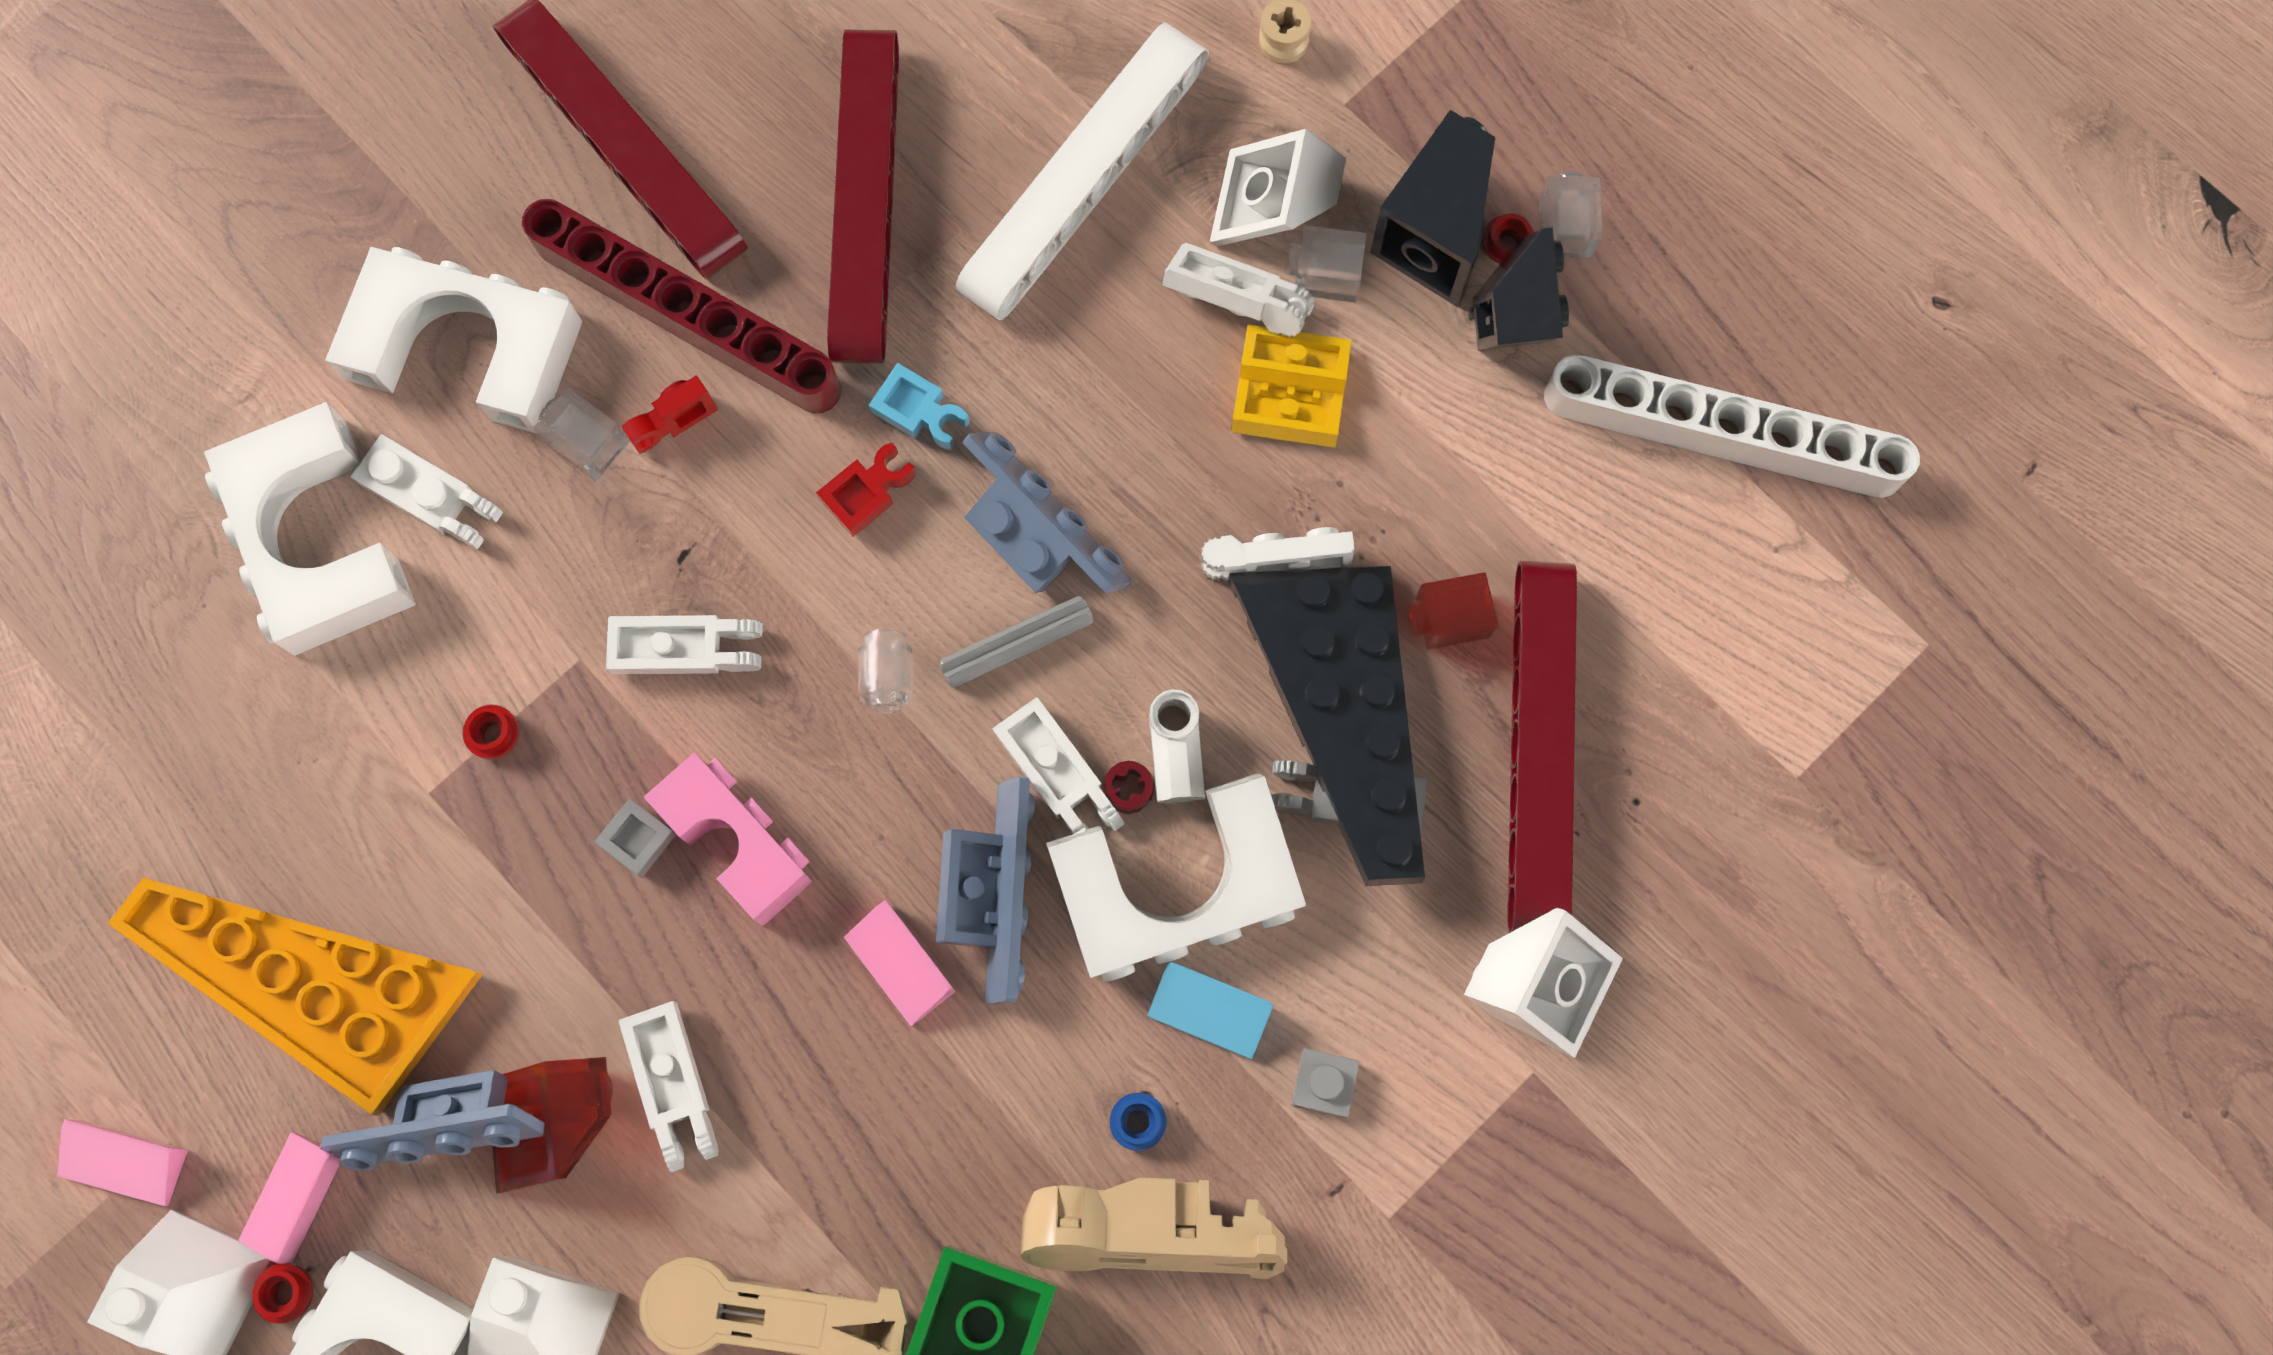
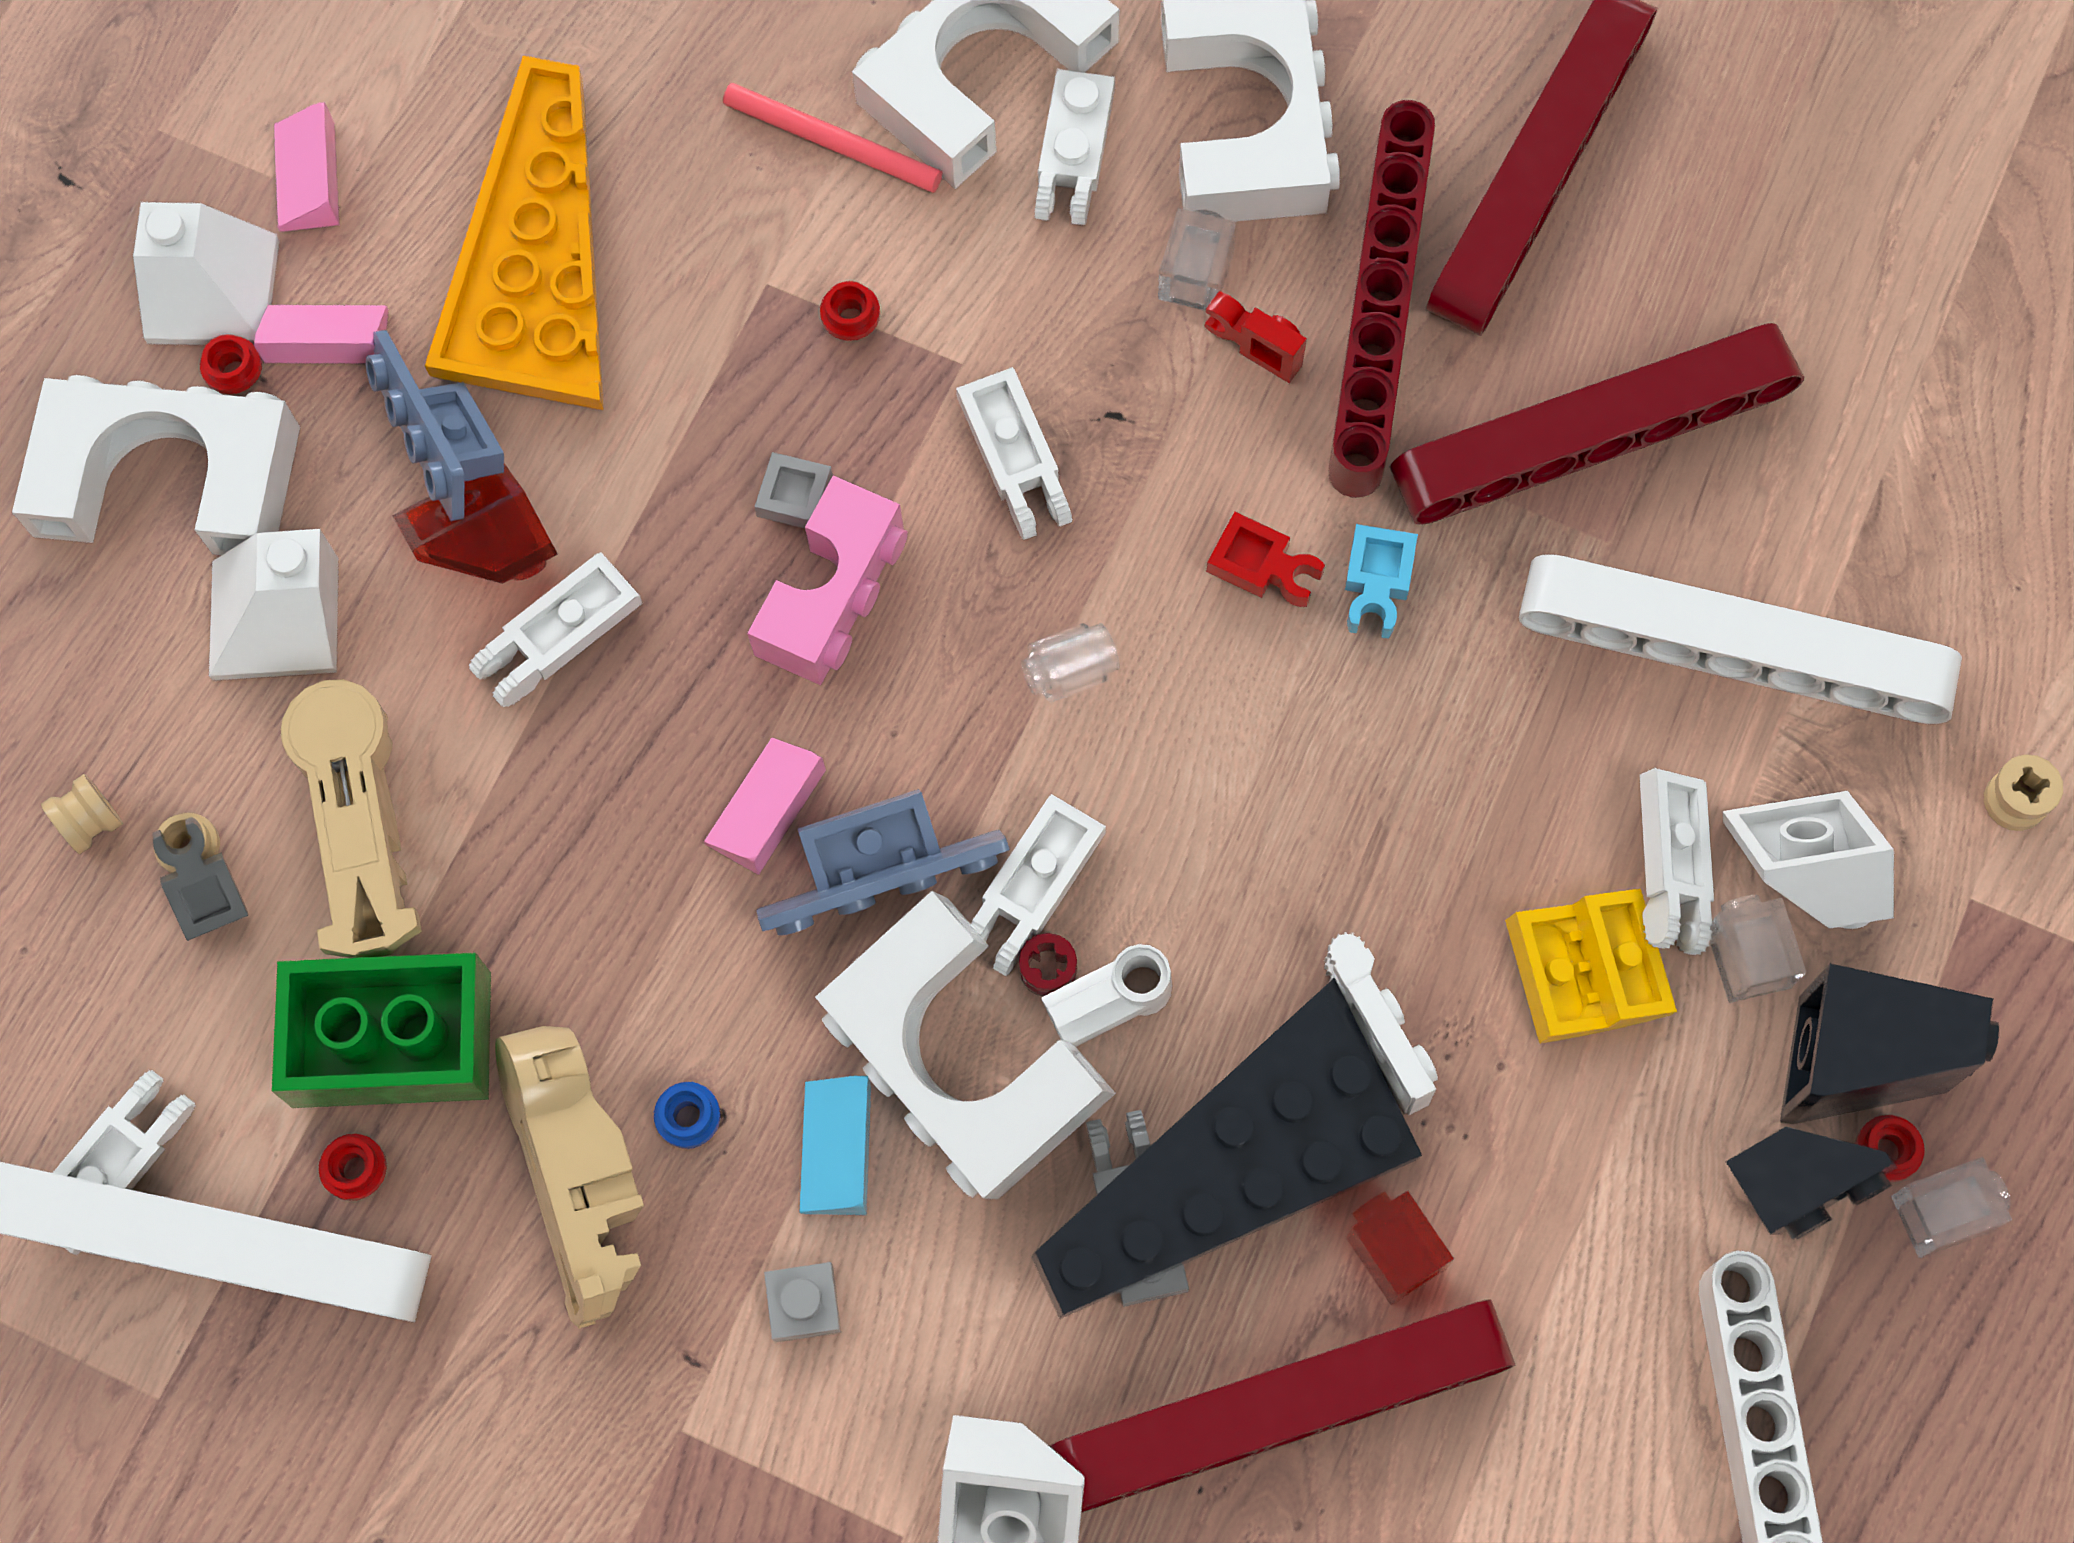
camera: 70 degrees right, 5 degrees down
light grey axle [940,596,1093,687] -> none
sand blue bracket [963,432,1132,593] -> none
none -> coral bar [723,83,942,193]

